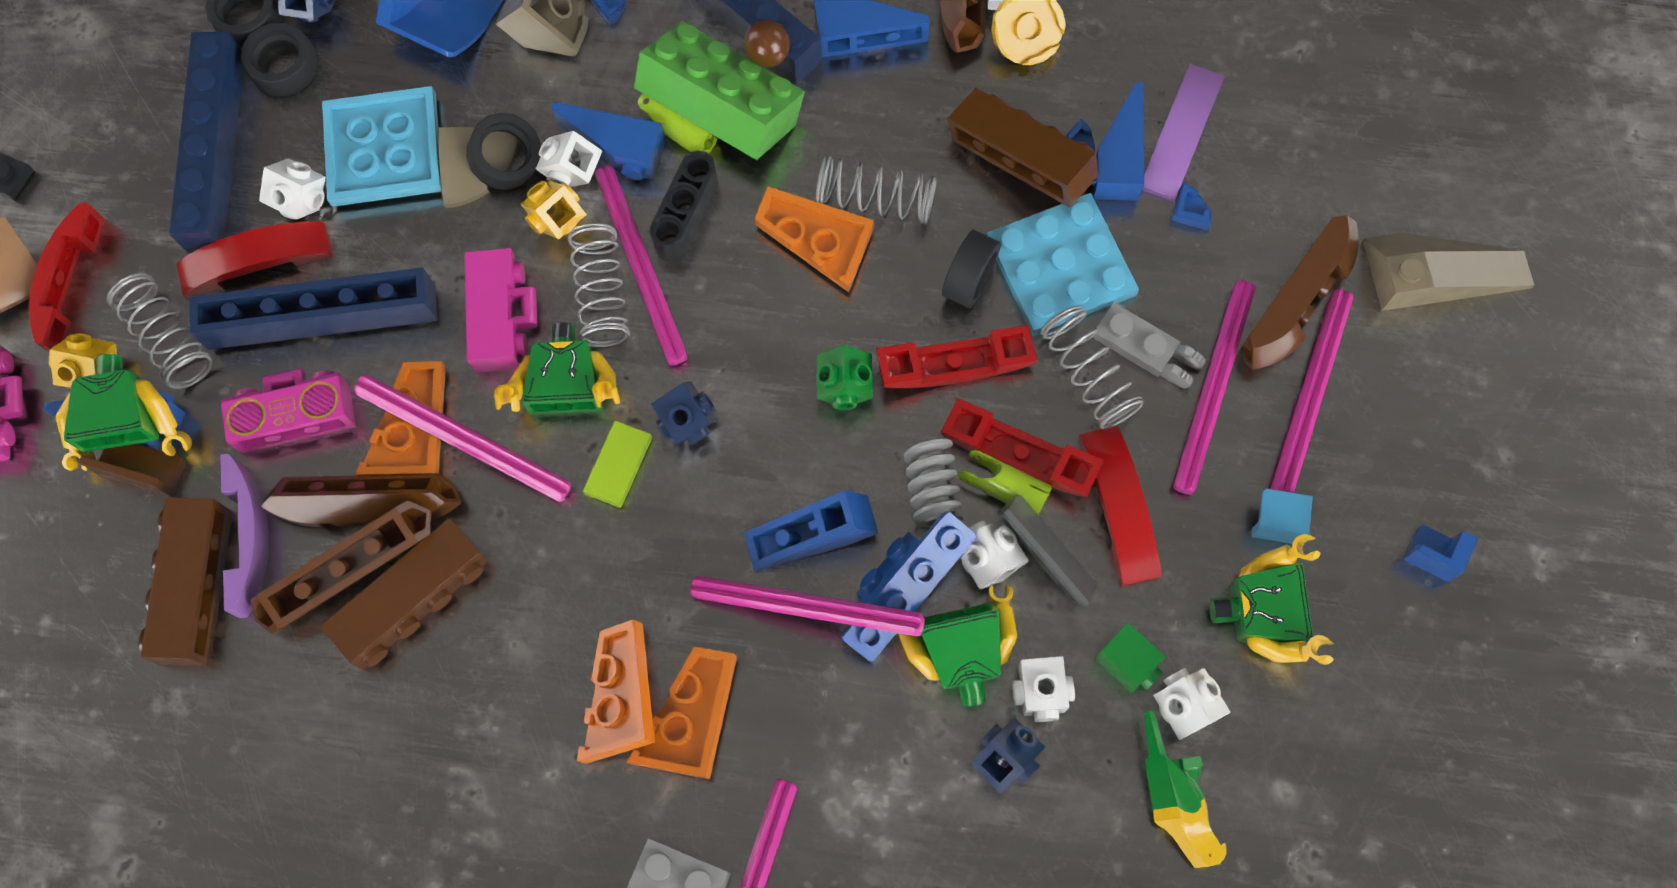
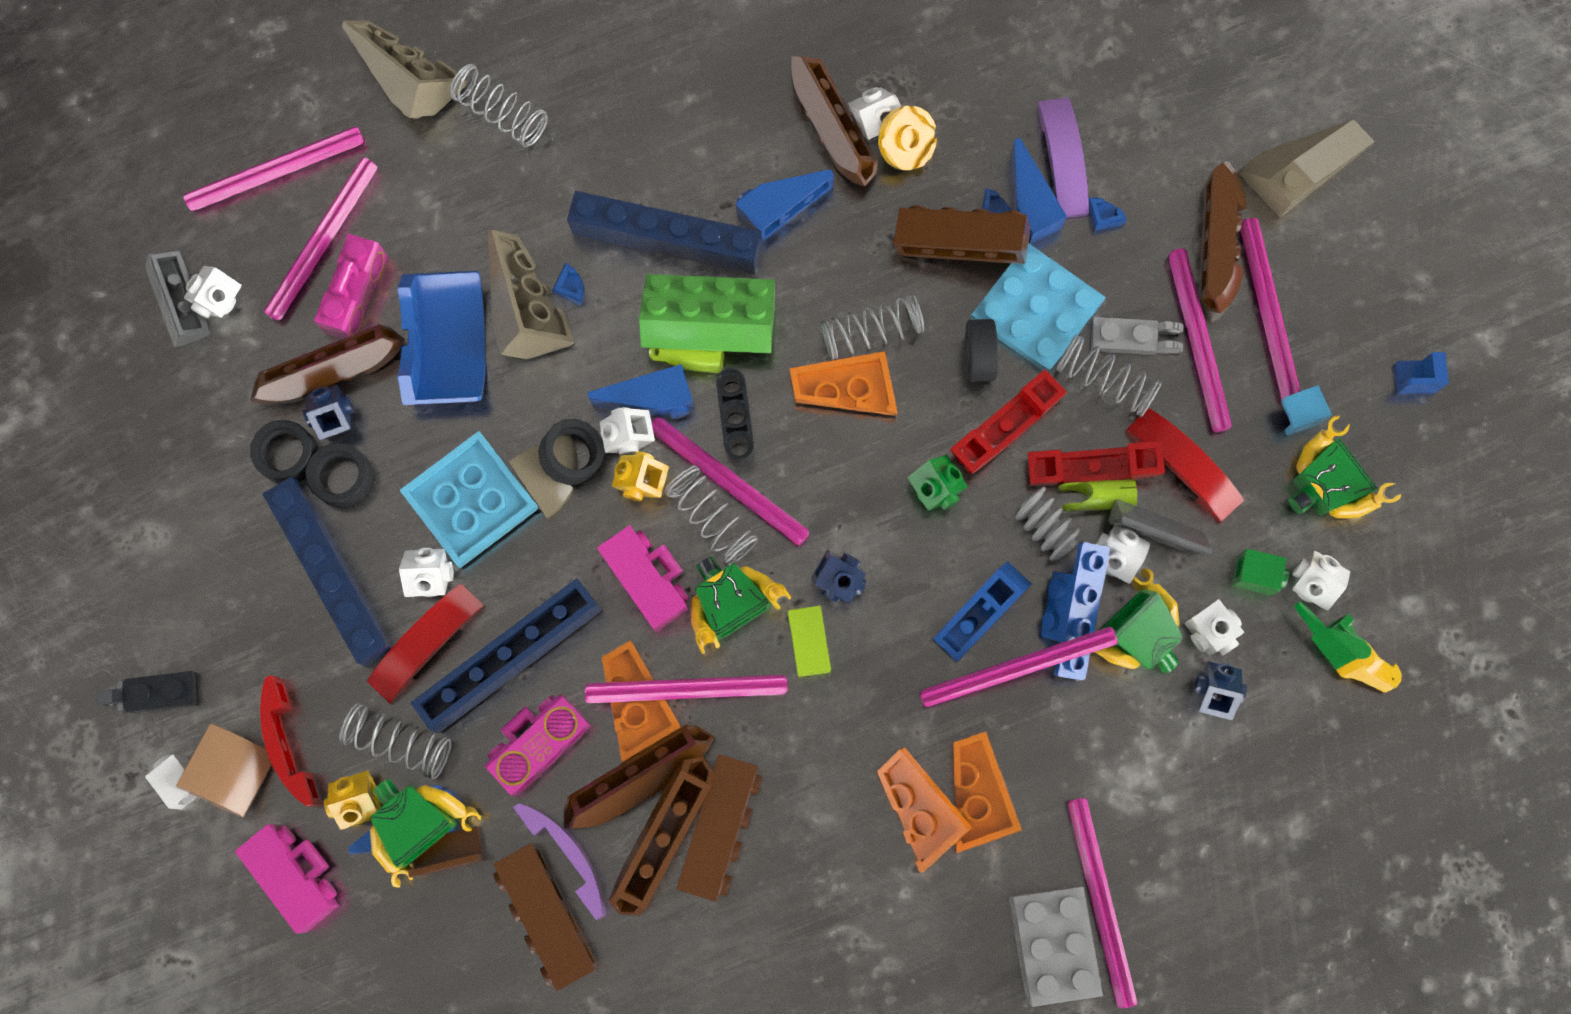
camera: 30 degrees left, 5 degrees up
reddish brown piece [743,19,791,68] -> none

